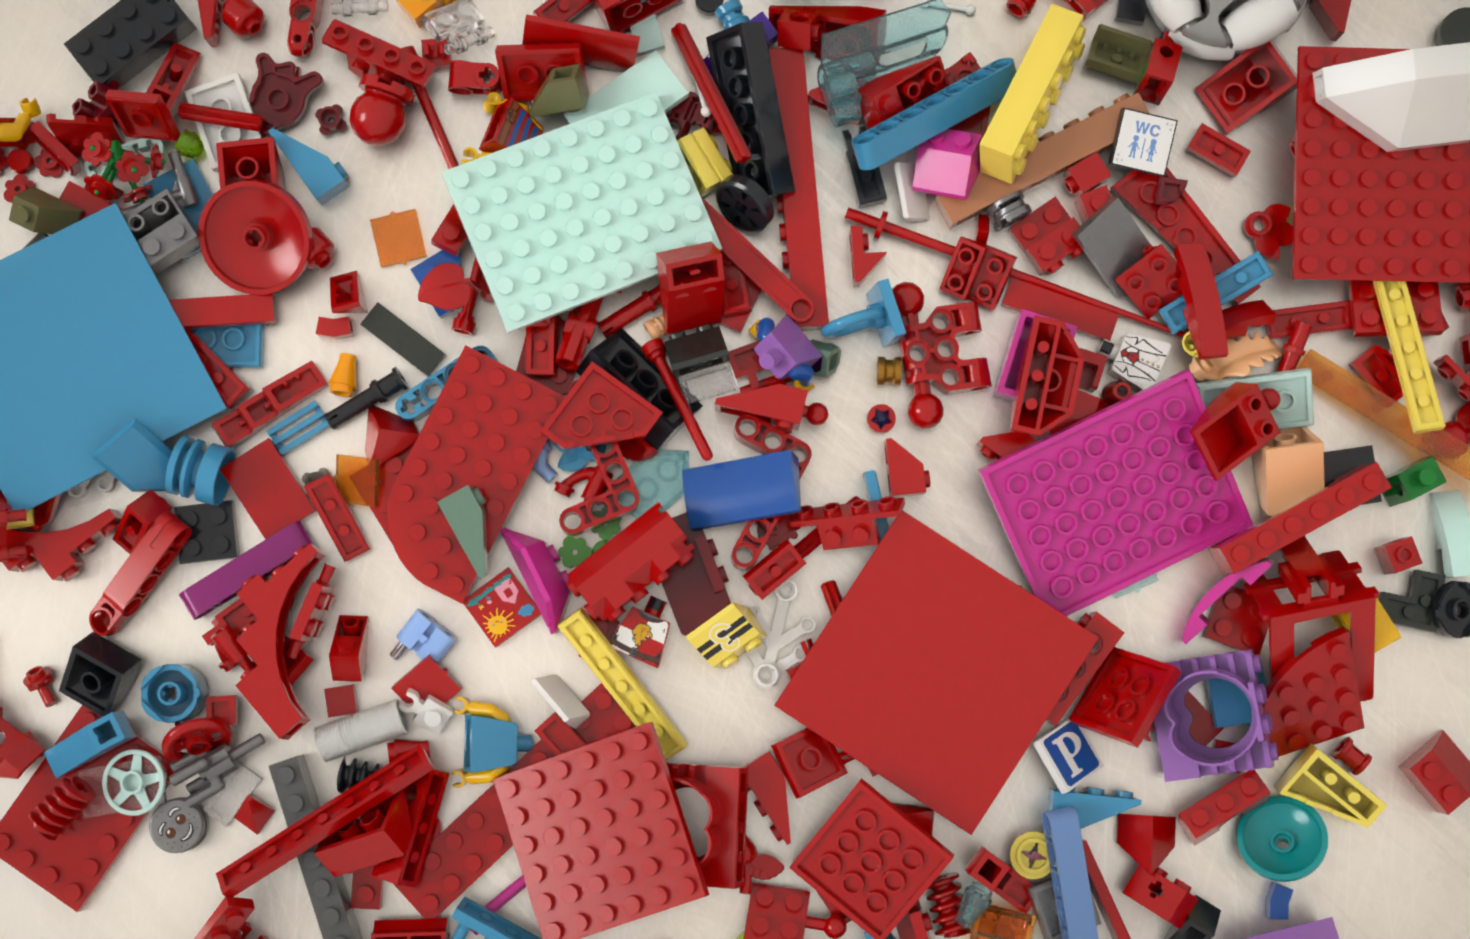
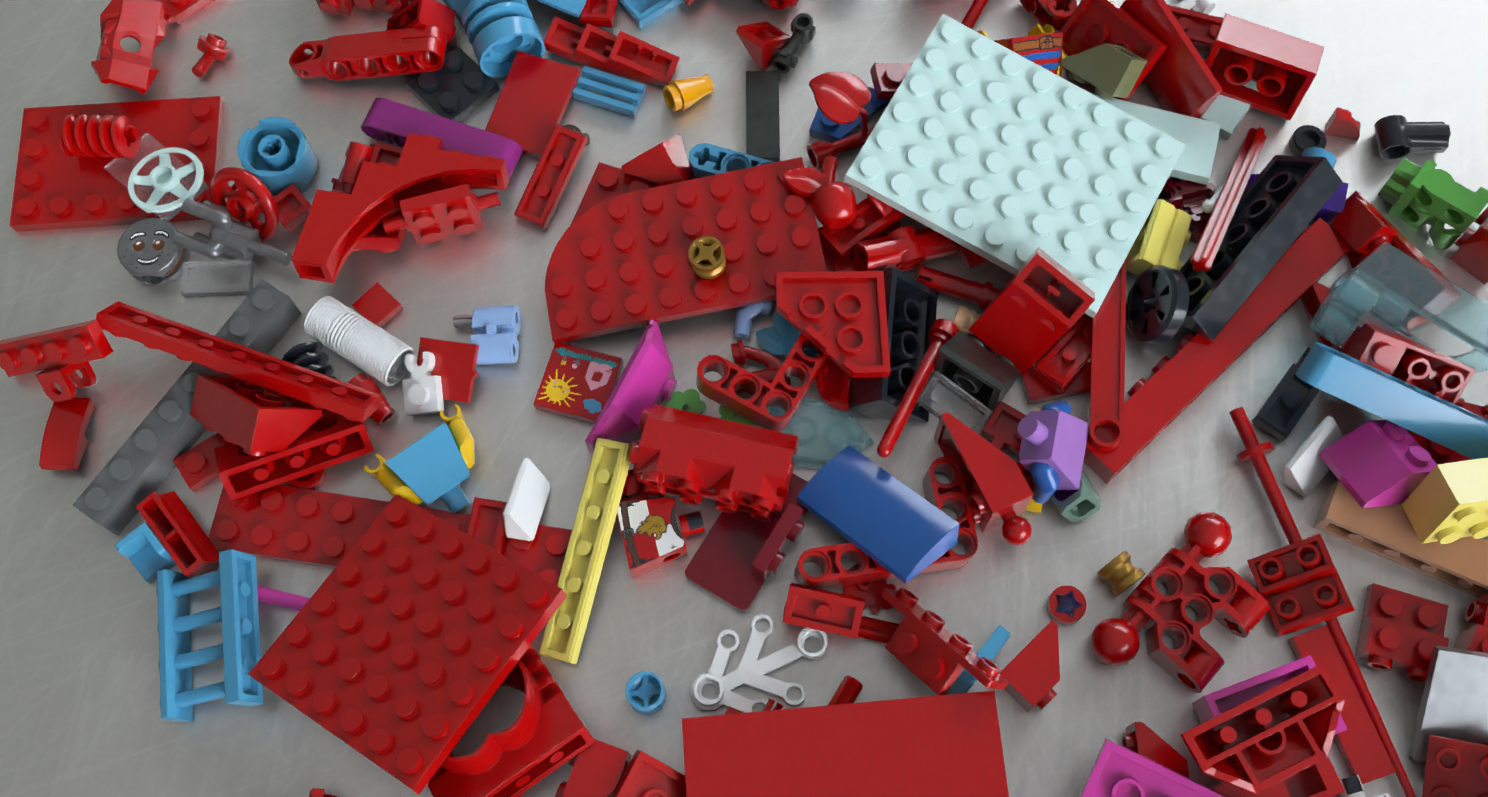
camera: 55 degrees right, 15 degrees down
dark azure slope [44,711,136,779] -> none
black slope [59,632,142,716] -> none
red slope [234,793,276,835] -> none
red piece [316,317,354,340] -> none
black pin [324,367,409,430] -> none
red slope [329,615,369,682] -> none
clear orange piece [334,454,381,507] -> none
clear orange piece [370,209,427,268] -> none
sand green slope [437,485,488,579] -> none
light yellow slope [686,602,767,669] -> none
dark azure tile [821,279,906,348] -> none
red slope [849,225,887,287] -> none
red tile [974,214,990,244] -> none
flat silver wheel [986,191,1032,230] -> none
none -> dark azure wheel [625,671,667,716]
none -> pearl gold wheel [688,236,726,279]
none -> pearl dark grey bar [772,13,816,73]
none -> red piece [783,156,857,230]

